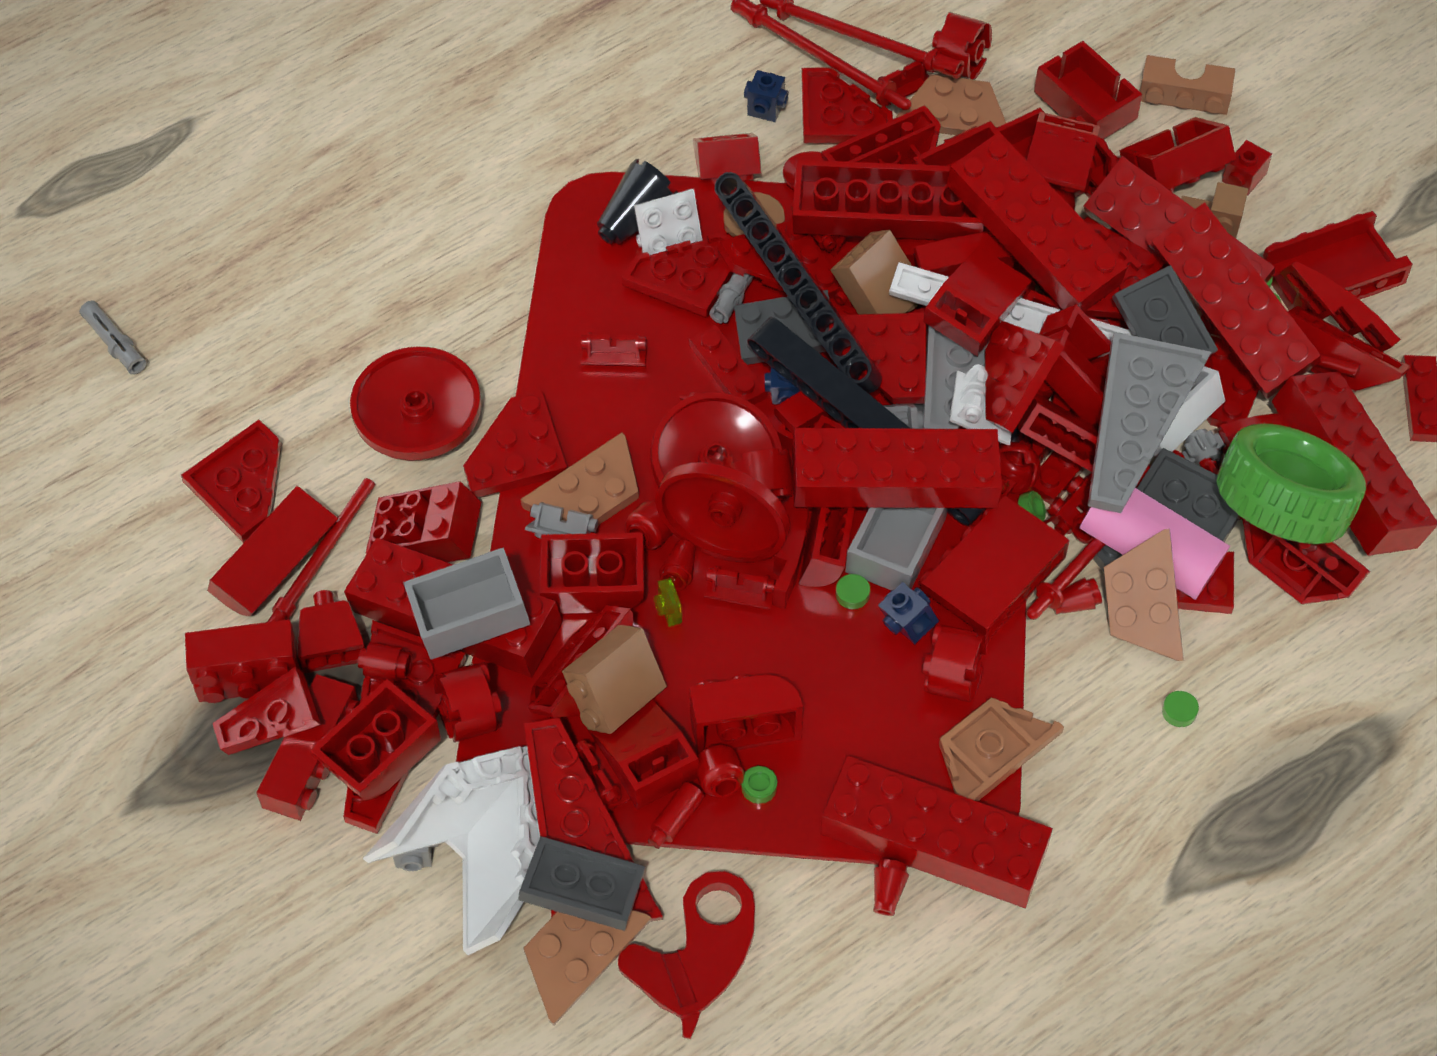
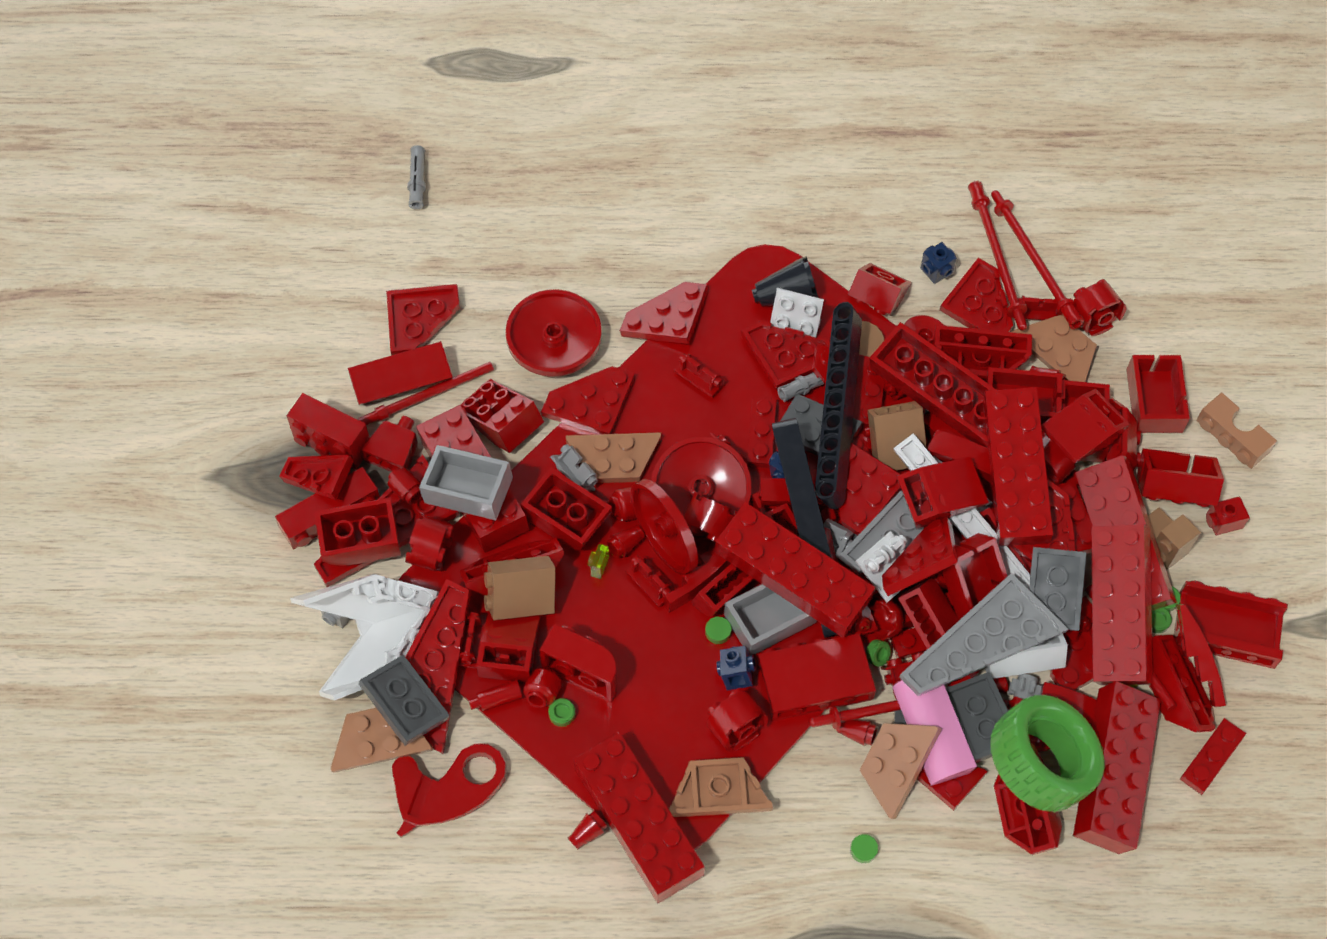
camera: 35 degrees right, 5 degrees up
none -> plate [619,282,708,344]

